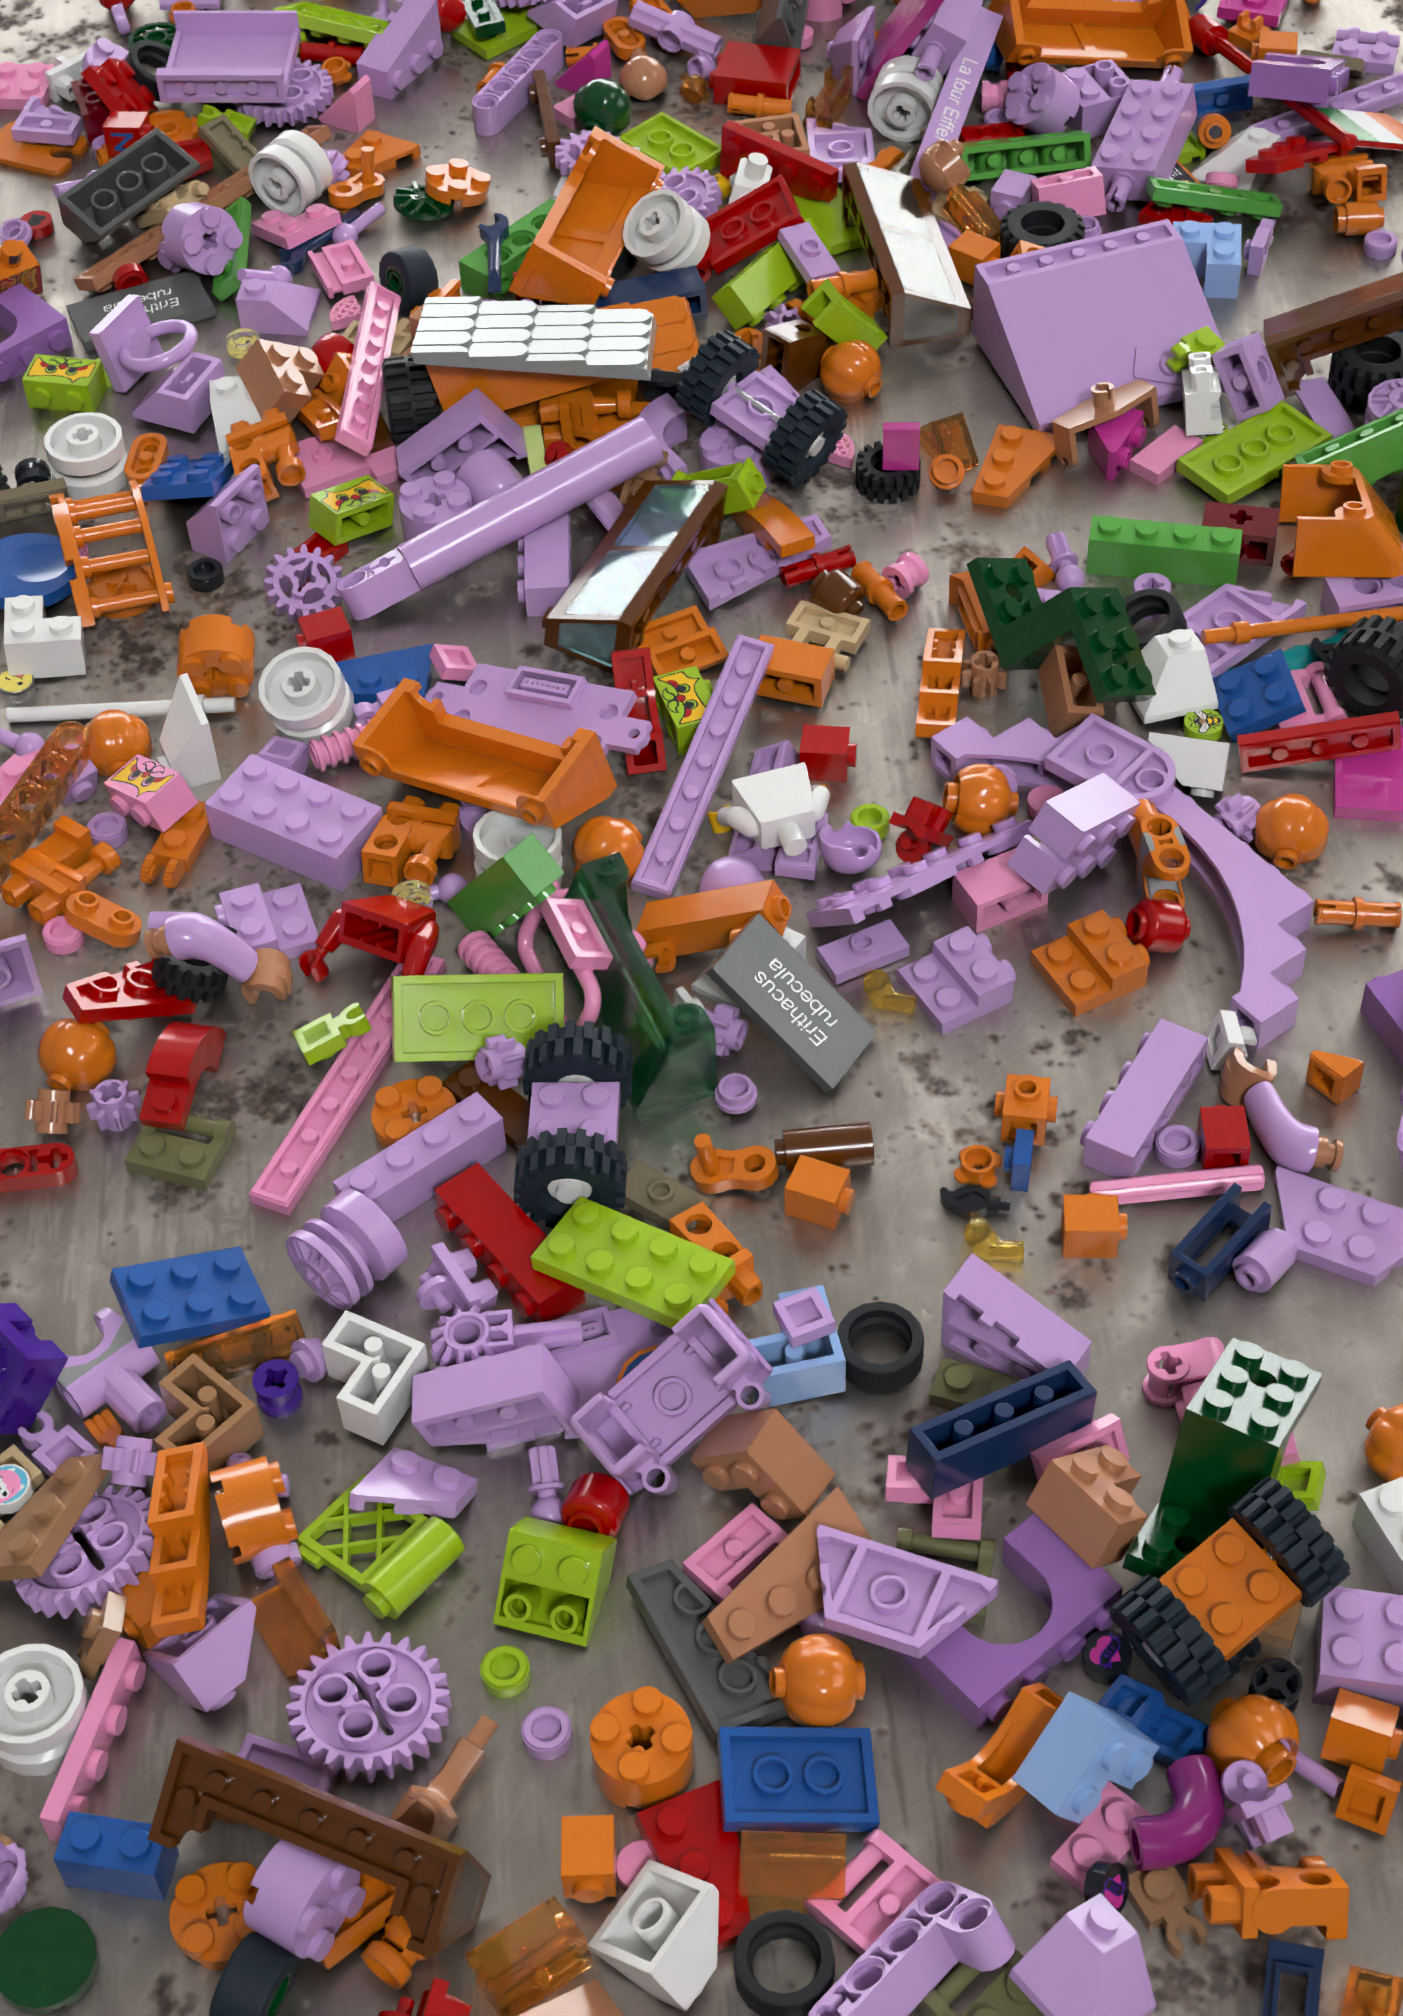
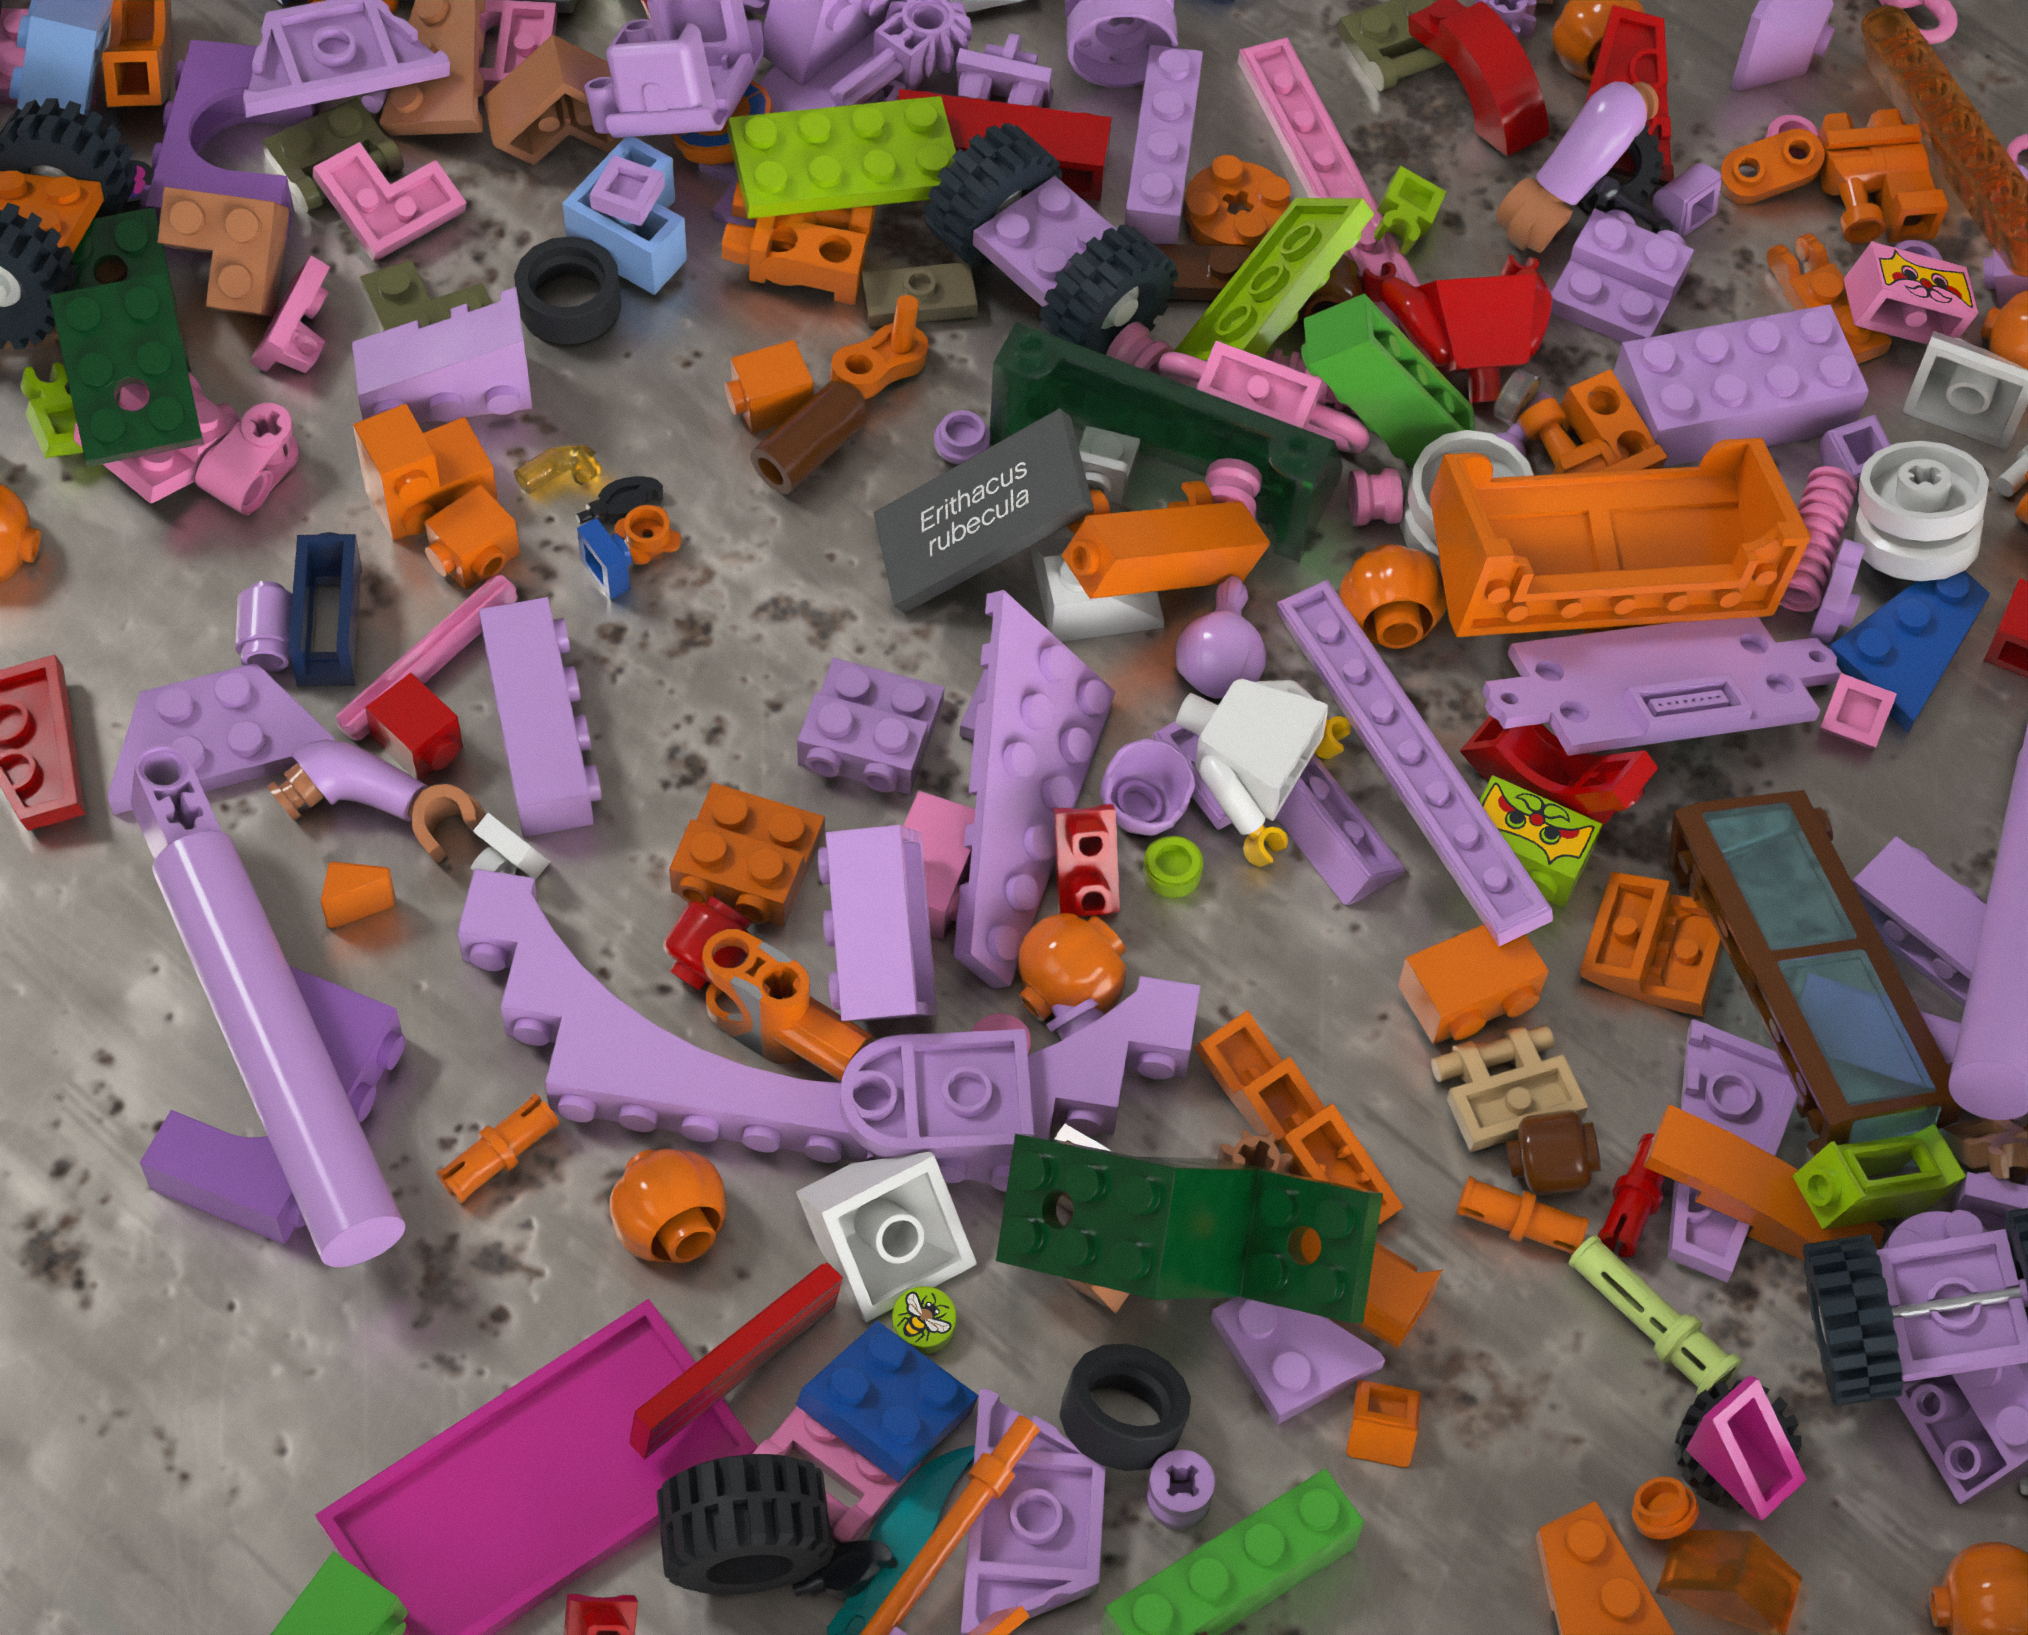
camera: 130 degrees right, 10 degrees up
lavender gear [475,1034,526,1090] -> none
red brick [799,724,858,783] -> none
bright pink tile [828,433,855,469] -> none
clear yellow arm [863,969,917,1016] -> none
bright pink wheel [882,552,929,599] -> none
dark blue brick [905,1360,1097,1500] -> none
orange brick [994,1074,1058,1146] -> none
lavender axle [1046,531,1085,591] -> none
white slope [1130,628,1218,724] -> none
lavender tile [1154,1124,1200,1169] -> none
lavender gear [1213,793,1261,843] -> none
none -> orange brick [353,403,498,542]
none -> yellowish green pin [1568,1235,1743,1396]

